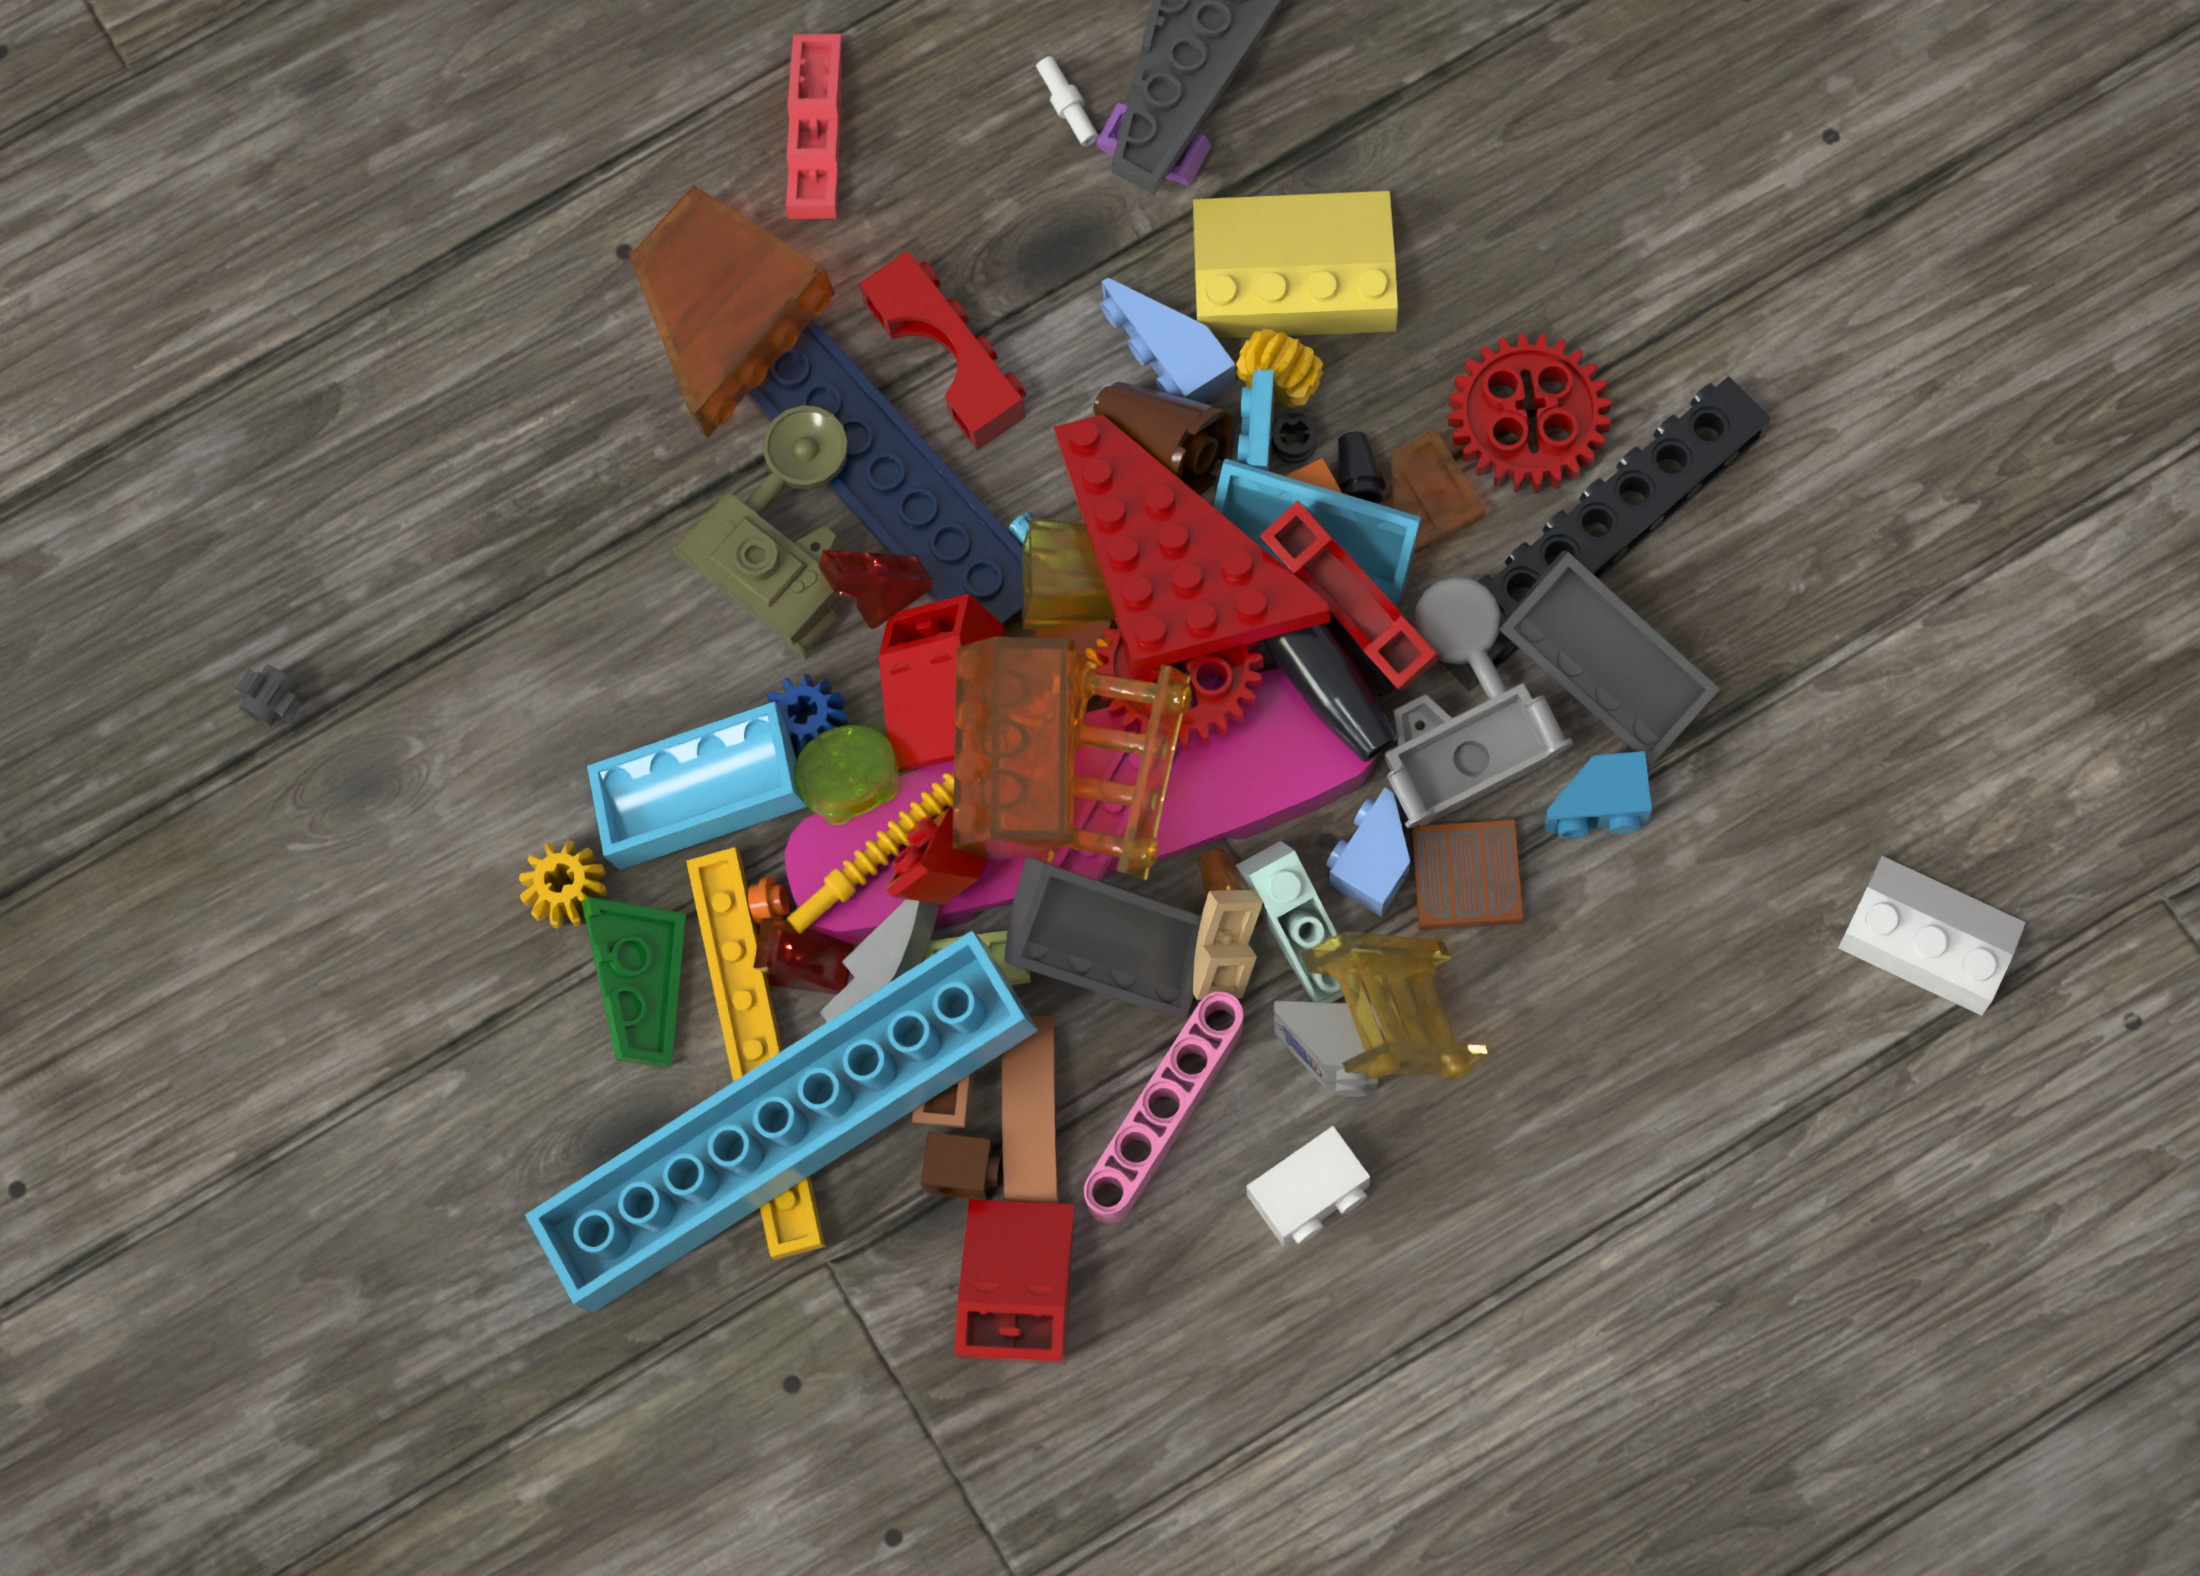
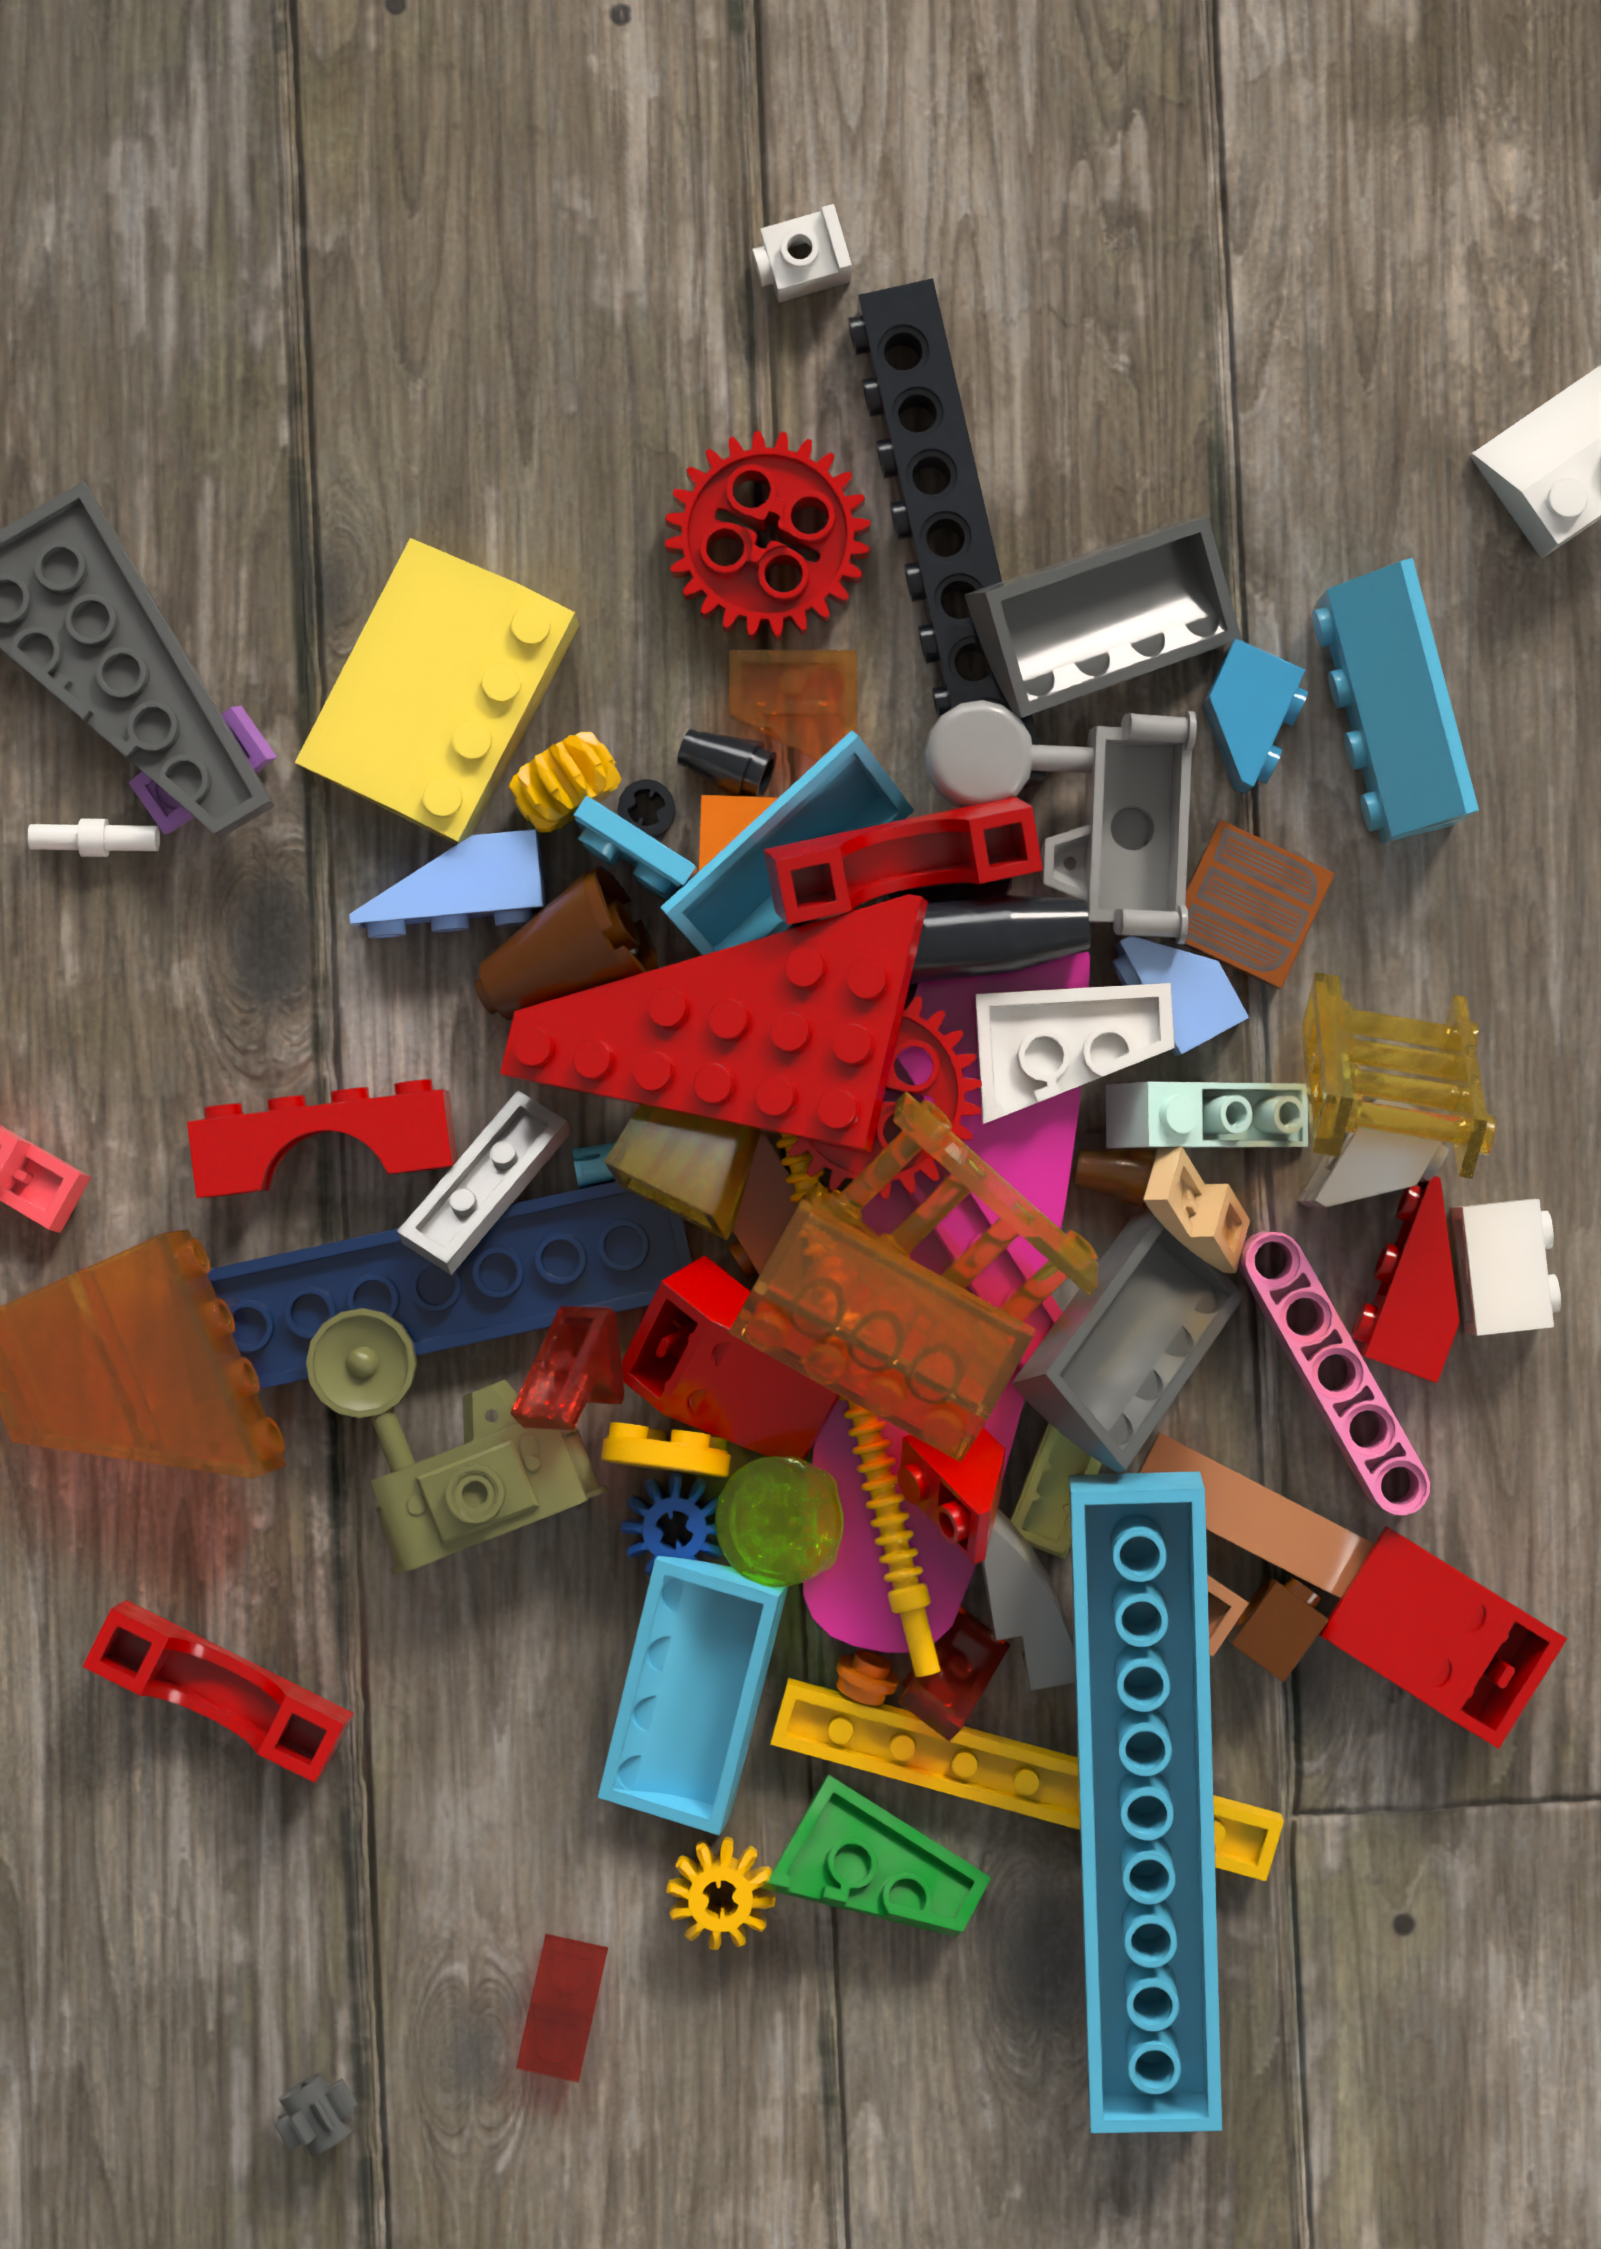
camera: 70 degrees left, 15 degrees up
none -> red arch [82,1600,354,1783]
none -> plate [397,1091,571,1275]
none -> clear red slope [516,1934,608,2083]
none -> yellow tile [601,1422,731,1477]
none -> white brick [752,204,852,303]
none -> white wing [974,983,1175,1125]
none -> medium azure slope [1312,558,1479,844]
none -> red slope [1351,1176,1460,1383]

